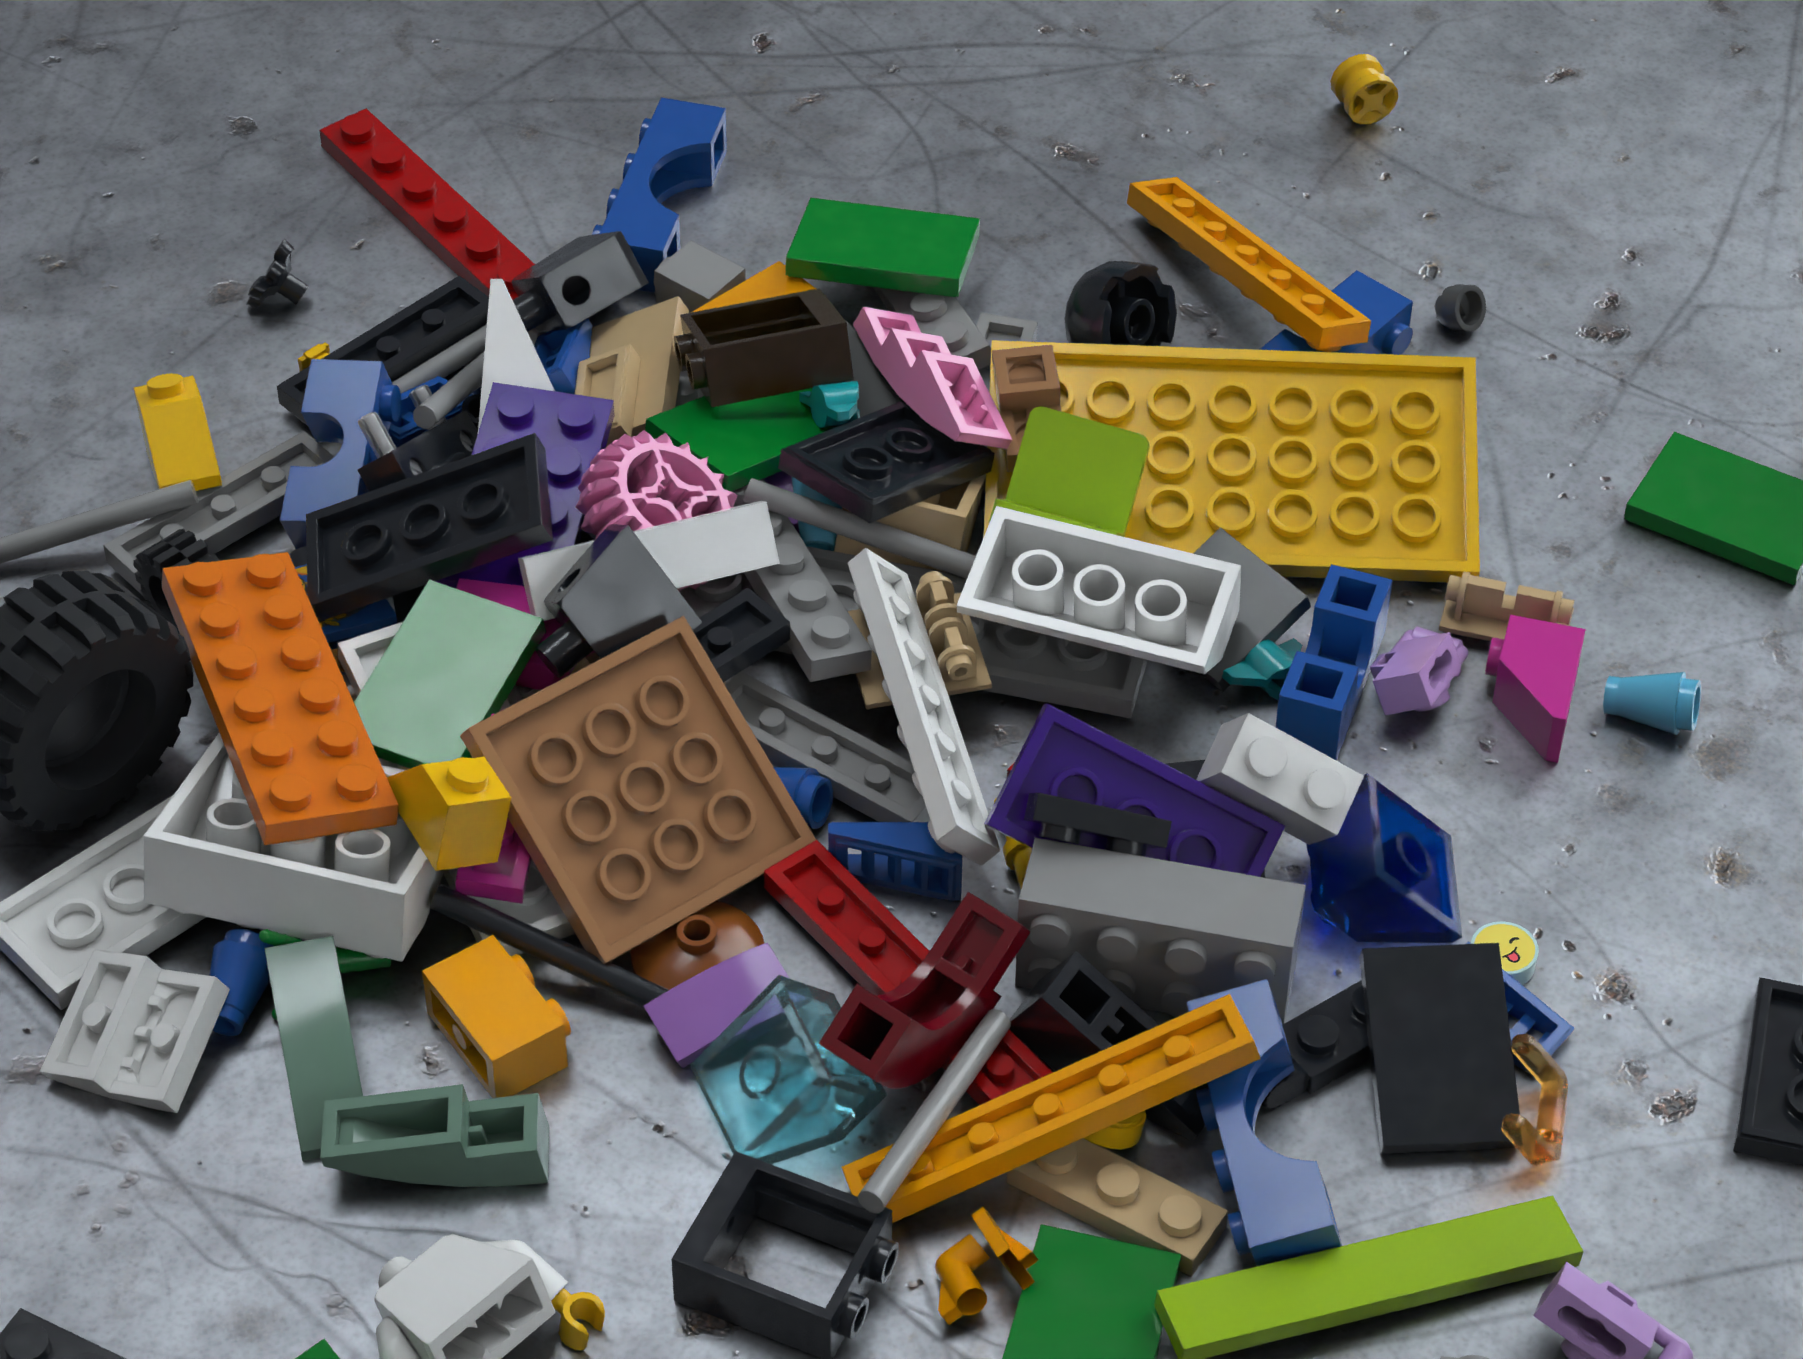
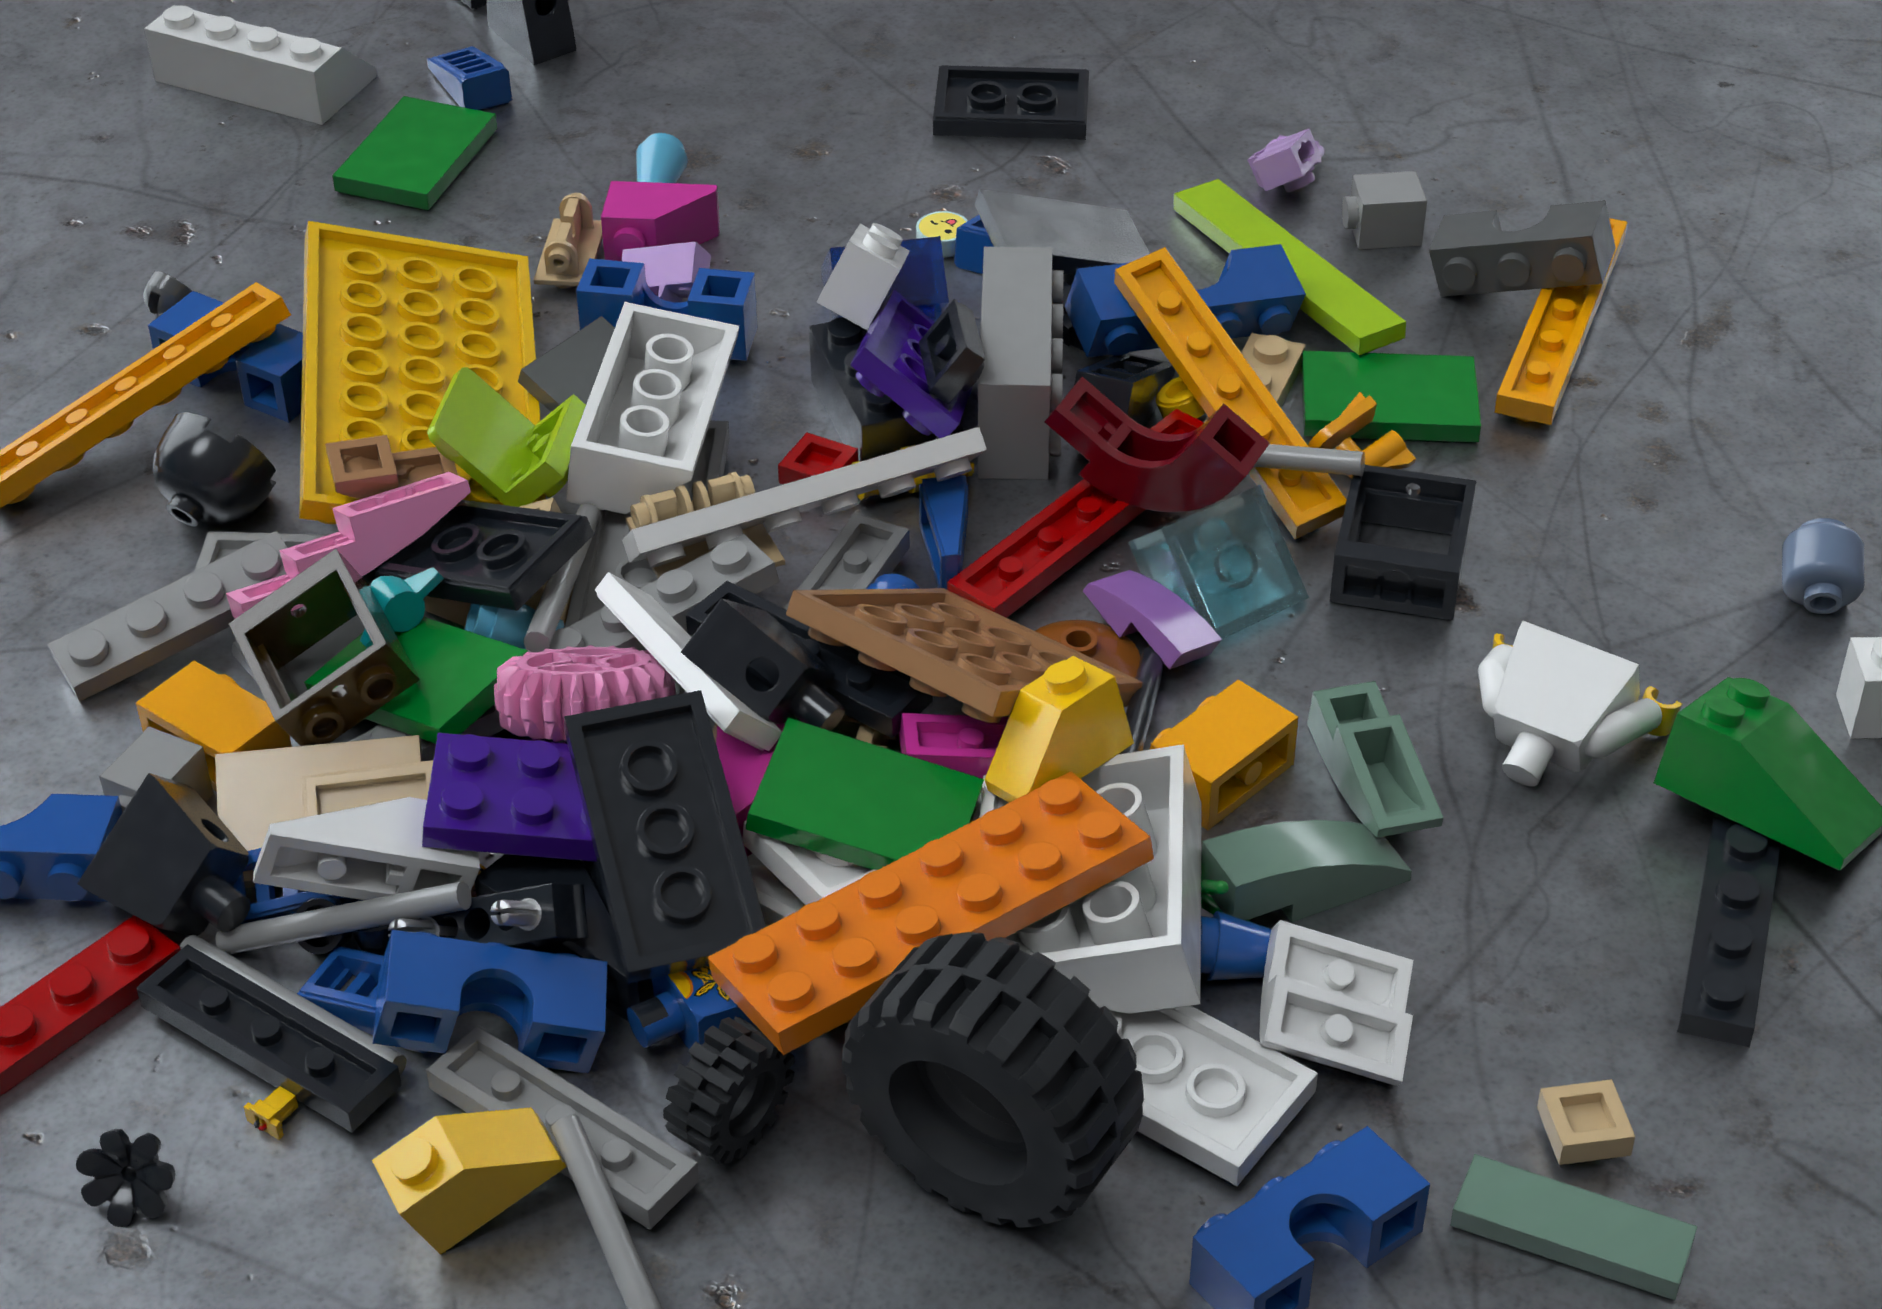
camera: 100 degrees left, 5 degrees down
green tile [786,197,980,297] -> none
clear orange piece [1501,1034,1568,1166] -> none

